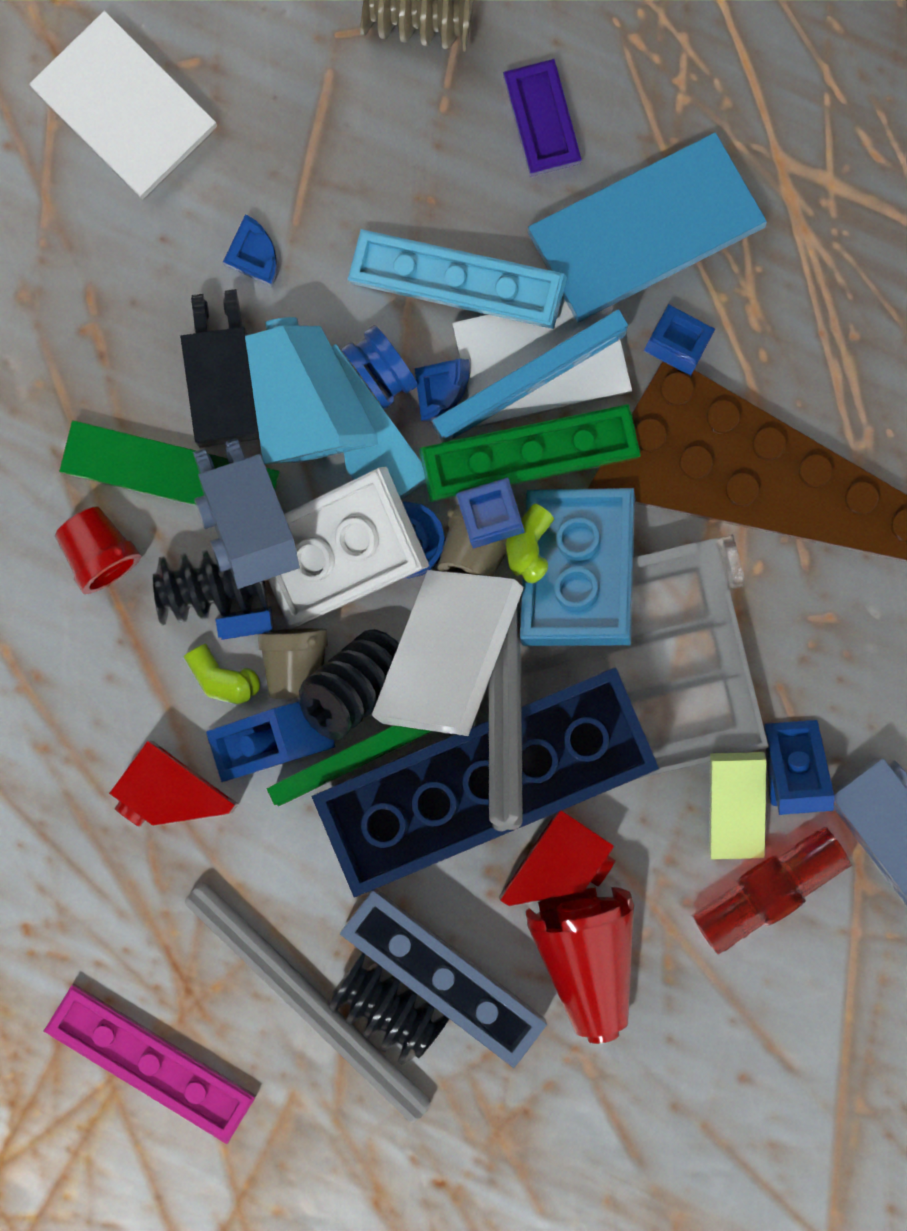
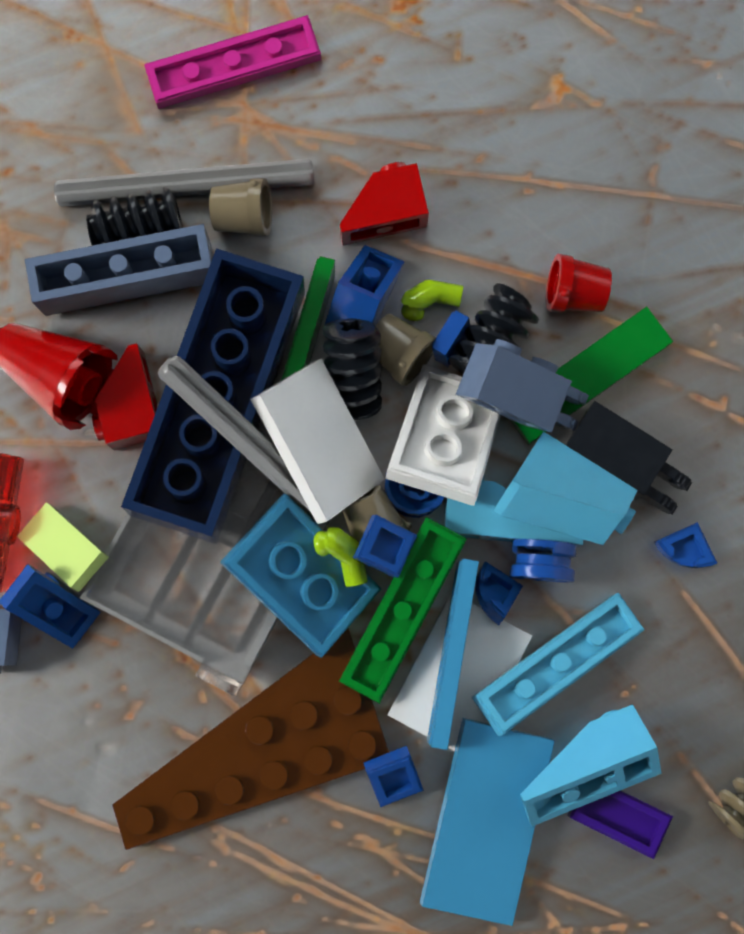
camera: 135 degrees right, 5 degrees down
none -> dark tan piece [209,178,272,236]
none -> medium azure slope [520,704,662,827]

